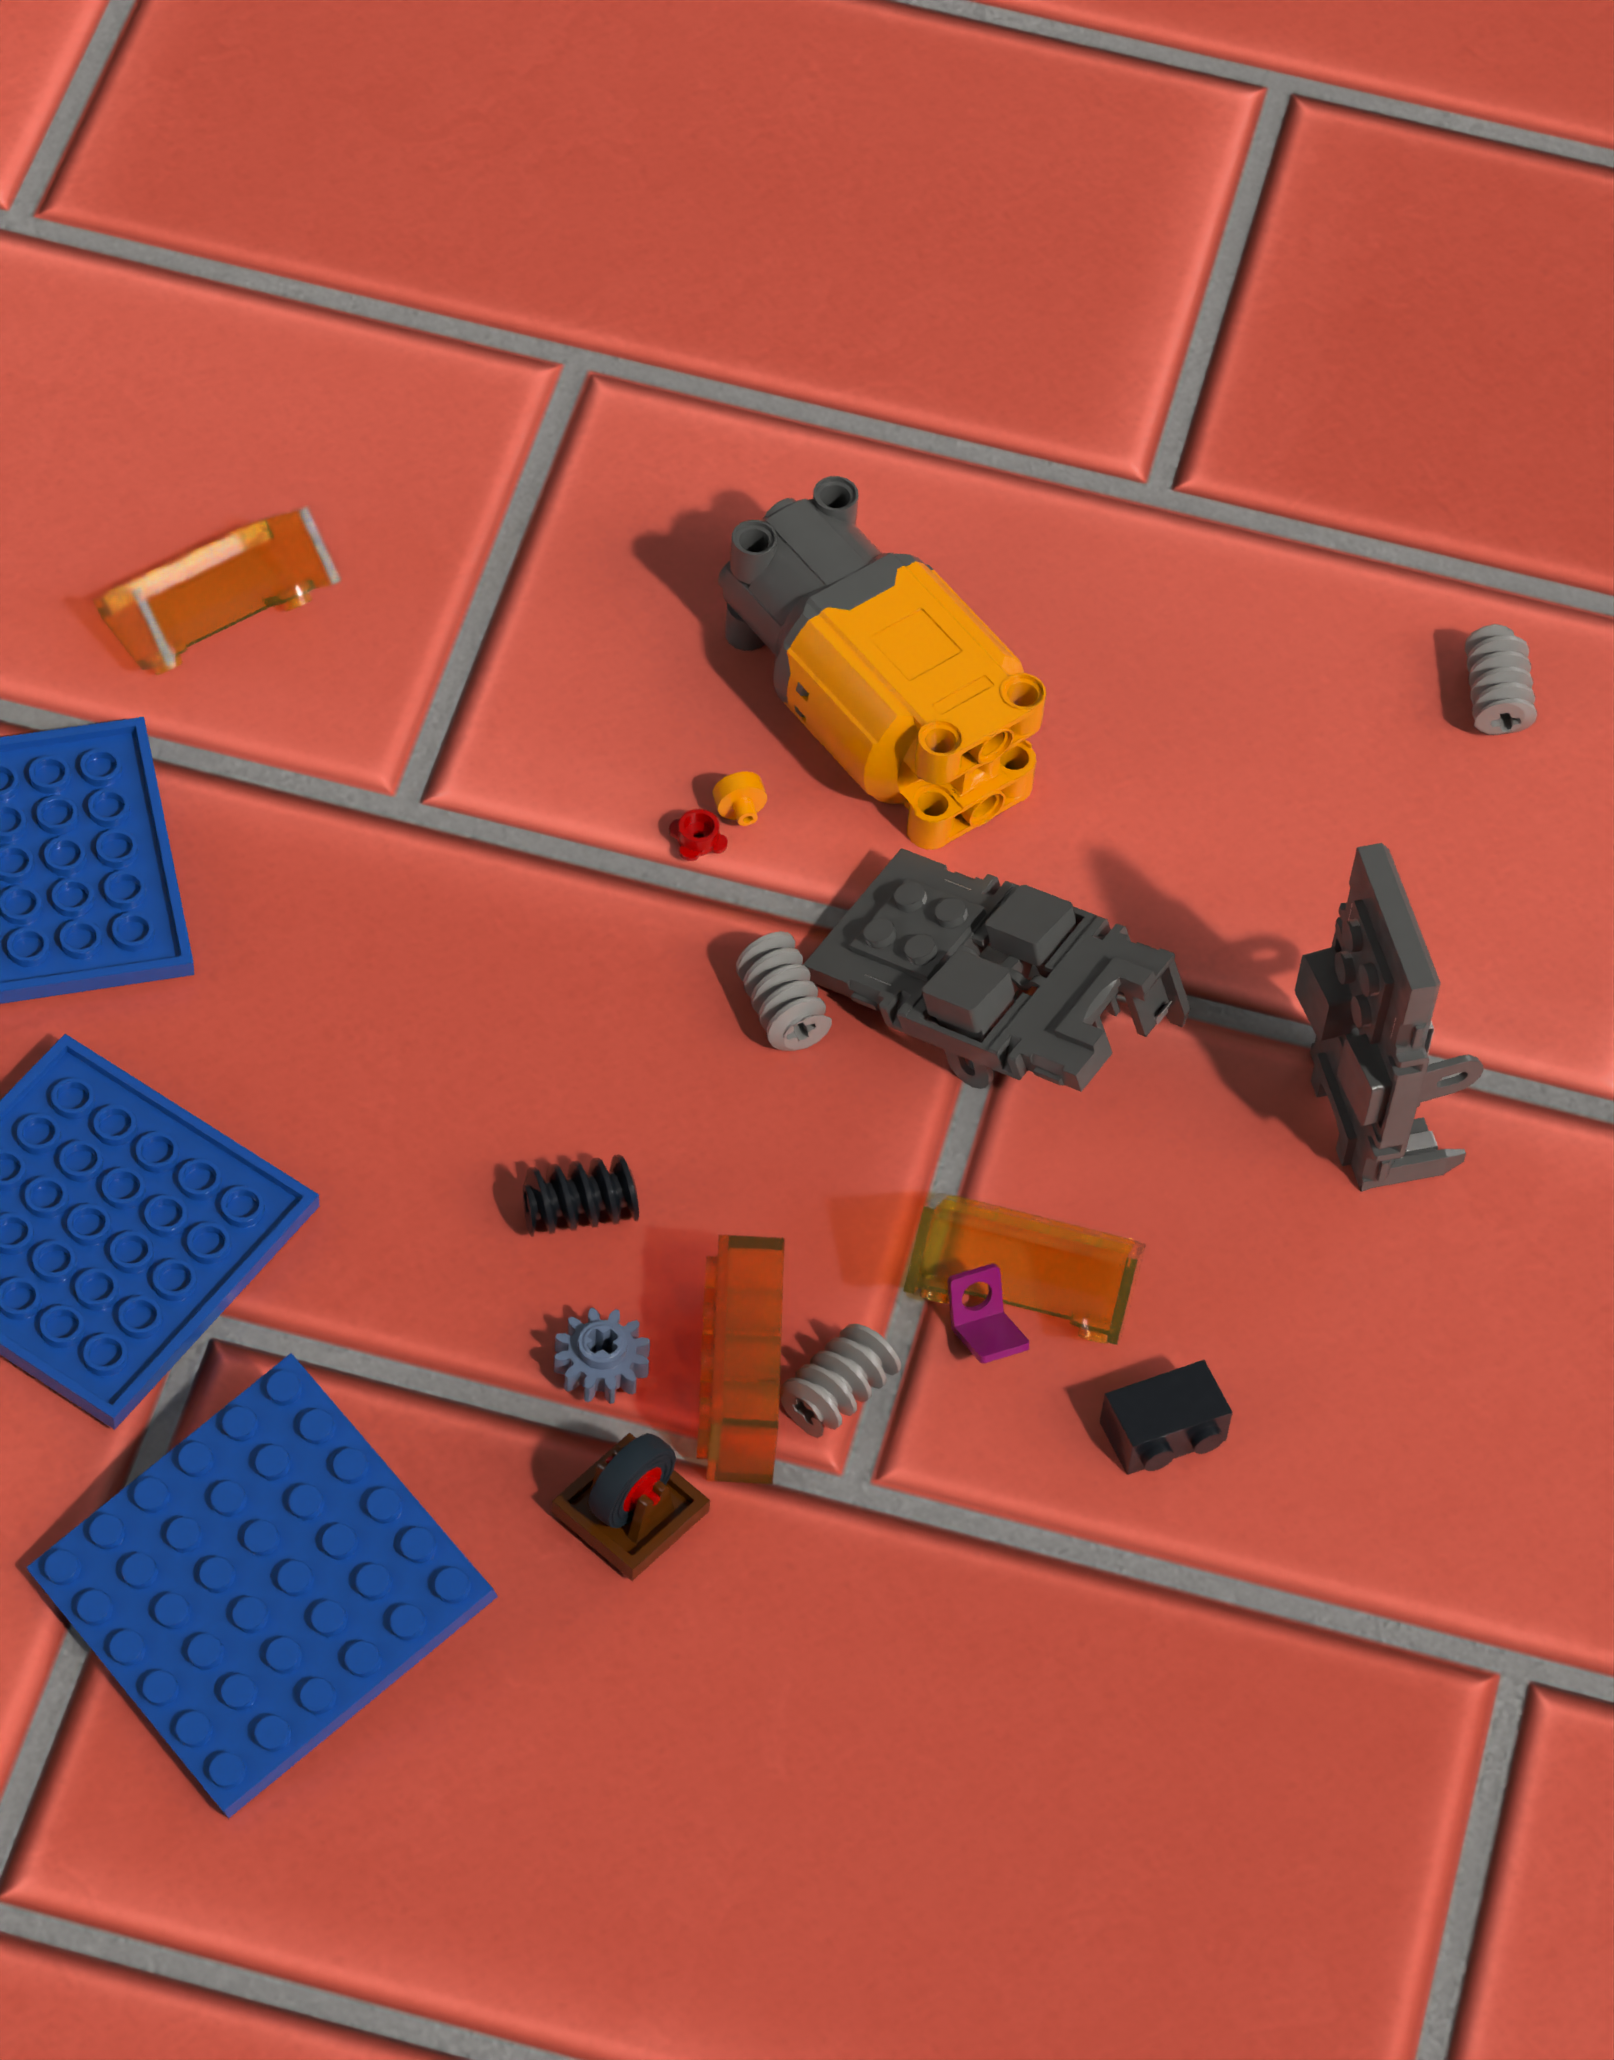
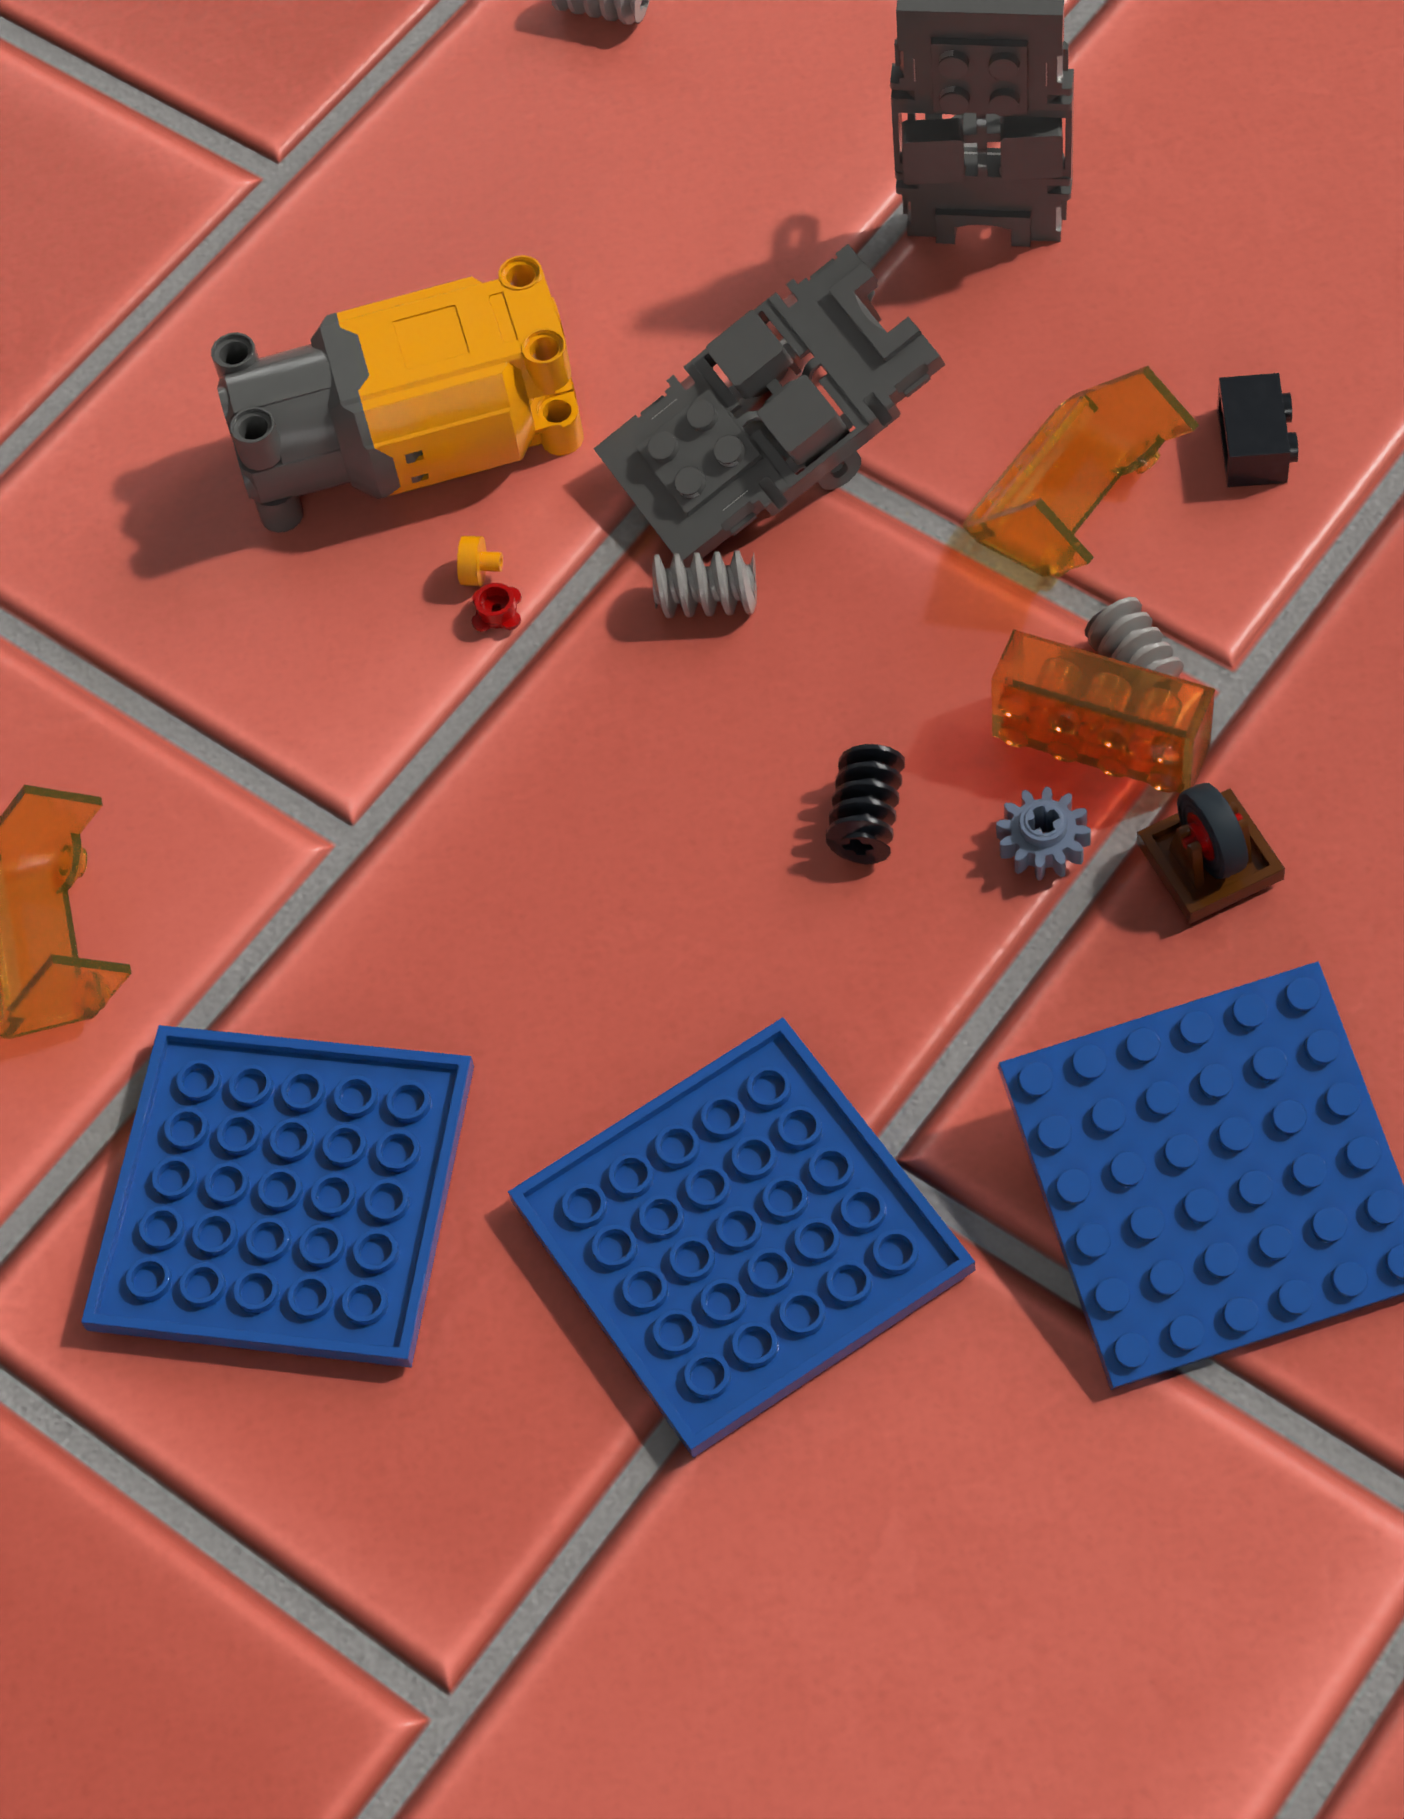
camera: 55 degrees left, 5 degrees up
magenta bracket [947,1263,1030,1363] -> none

